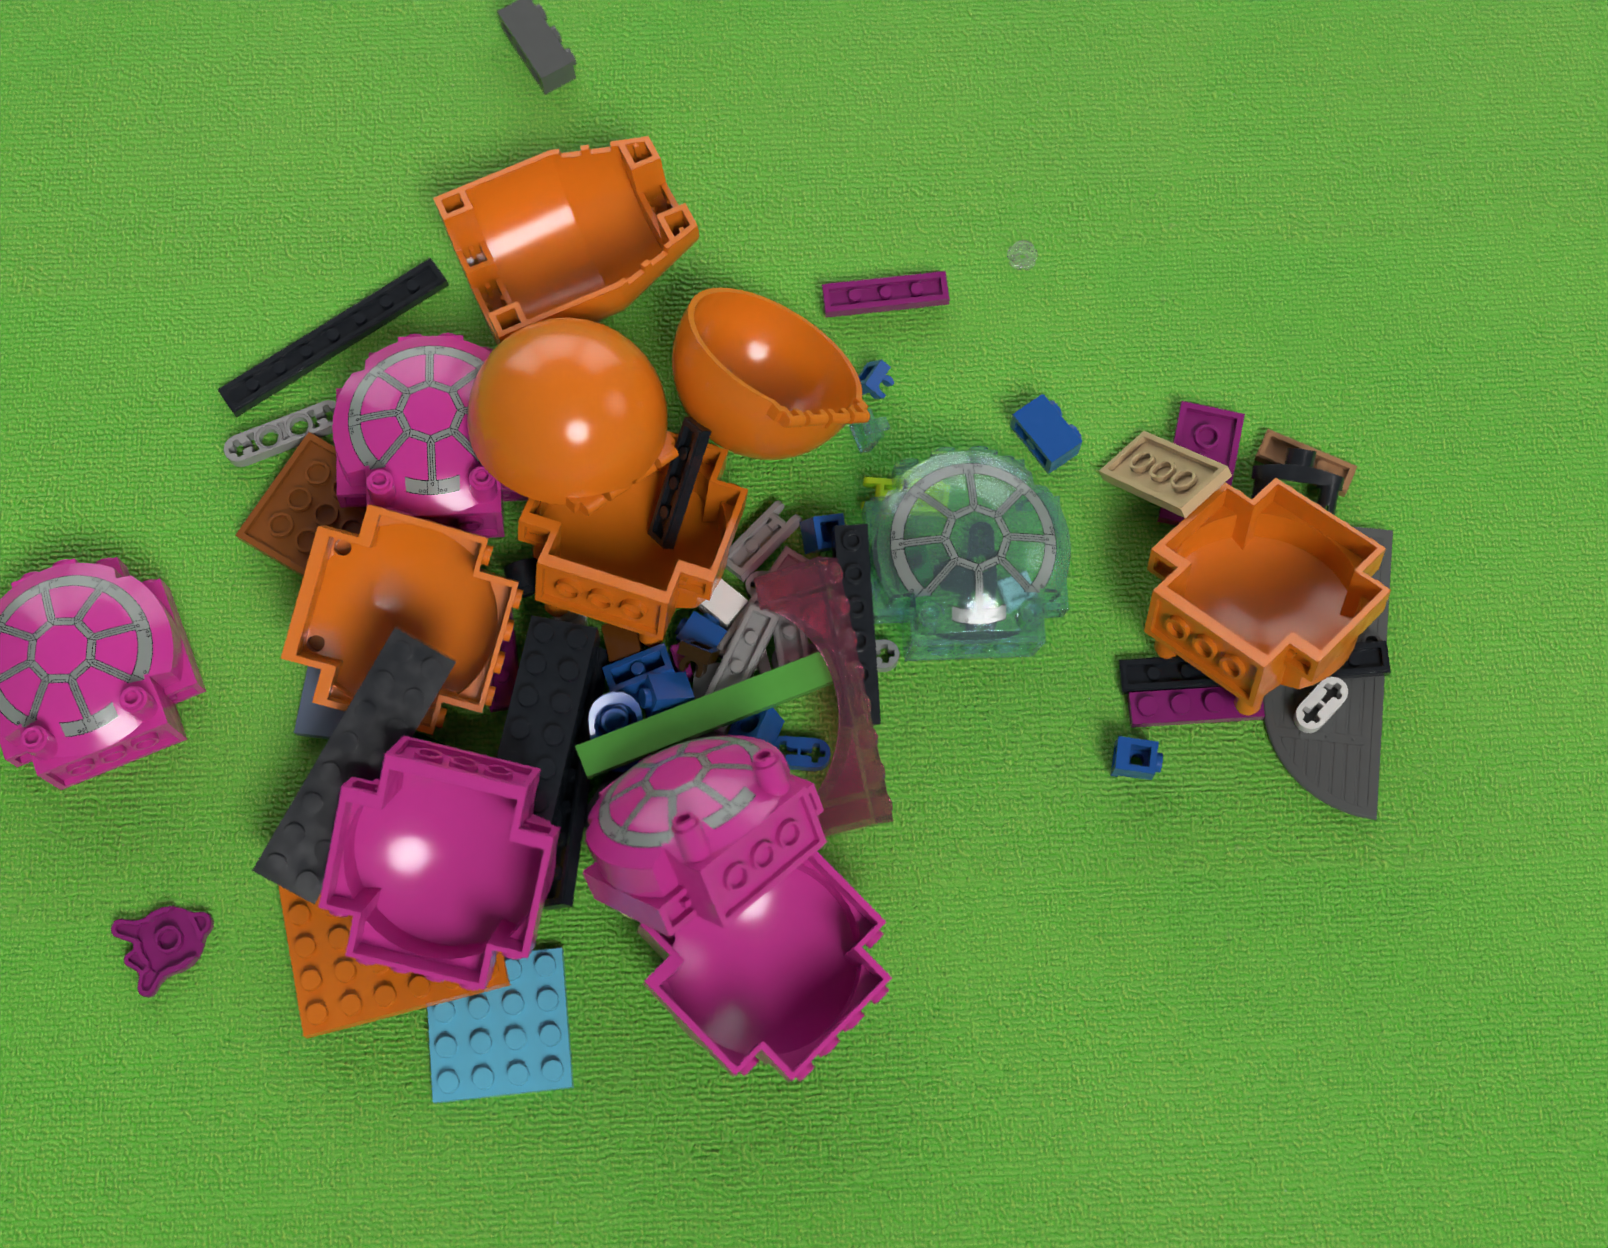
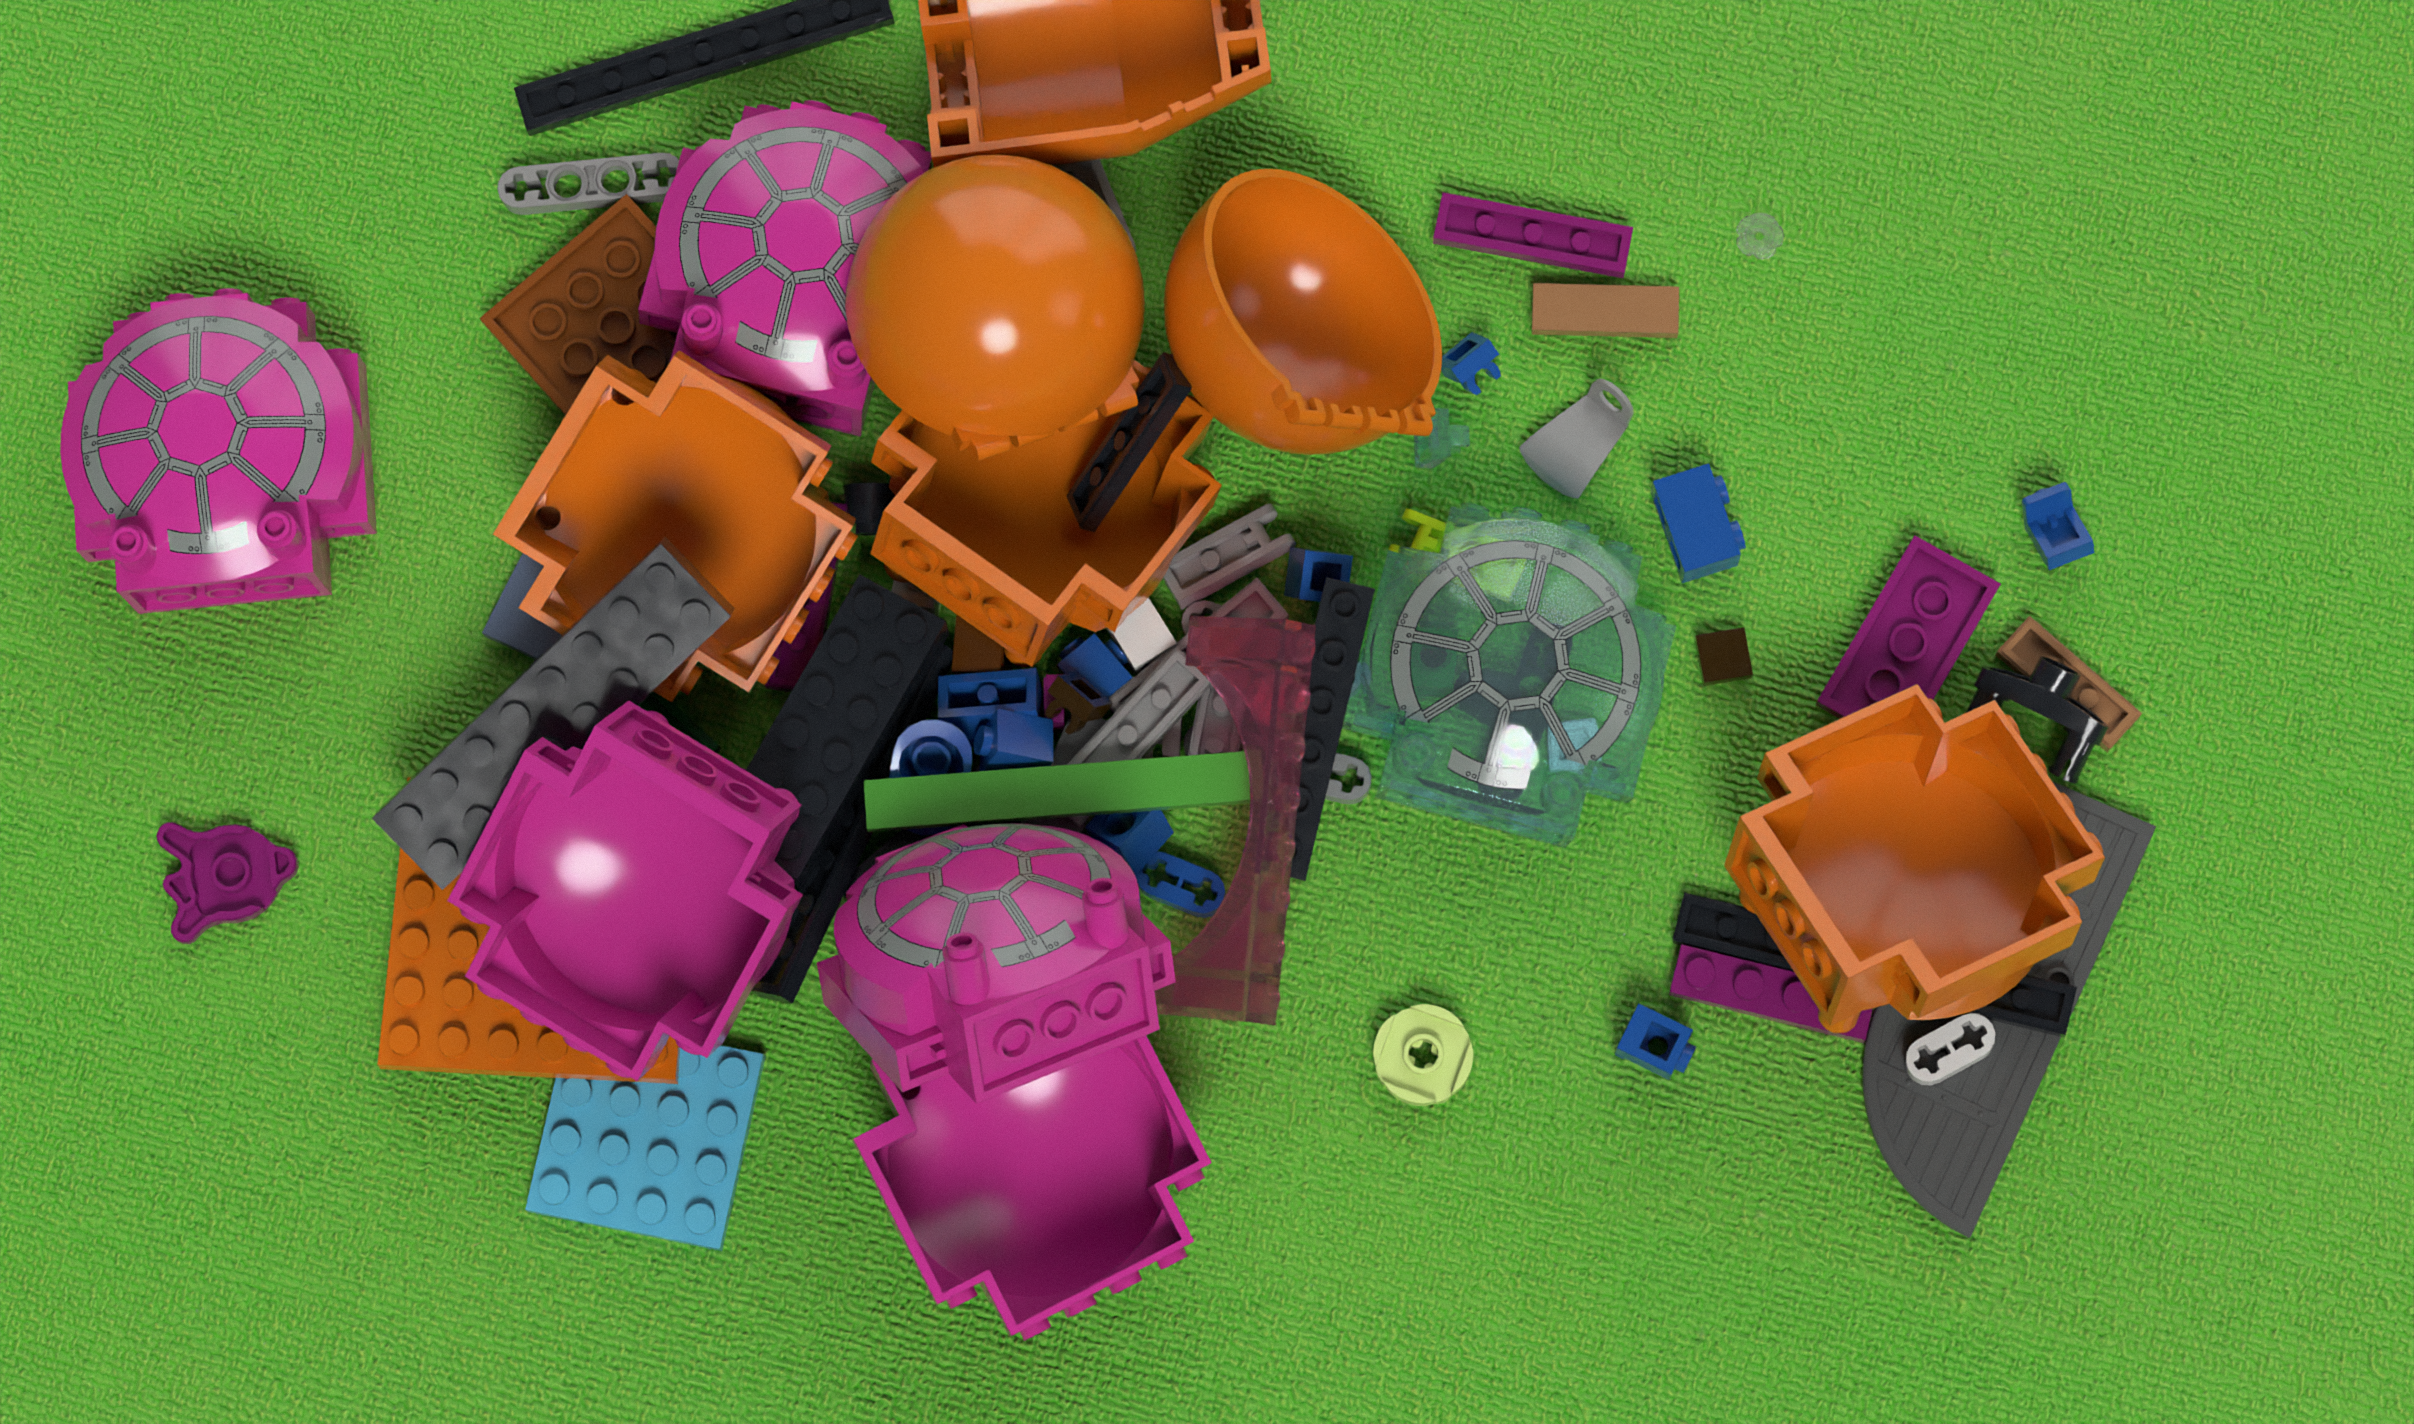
camera: 25 degrees right, 5 degrees up
tan plate [1099,431,1232,518] -> none
none -> yellowish green plate [1373,1004,1473,1106]
none -> light grey piece [1519,379,1634,498]
none -> medium nougat tile [1532,283,1679,338]
none -> dark brown tile [1695,627,1753,686]
none -> blue bracket [2022,482,2094,570]

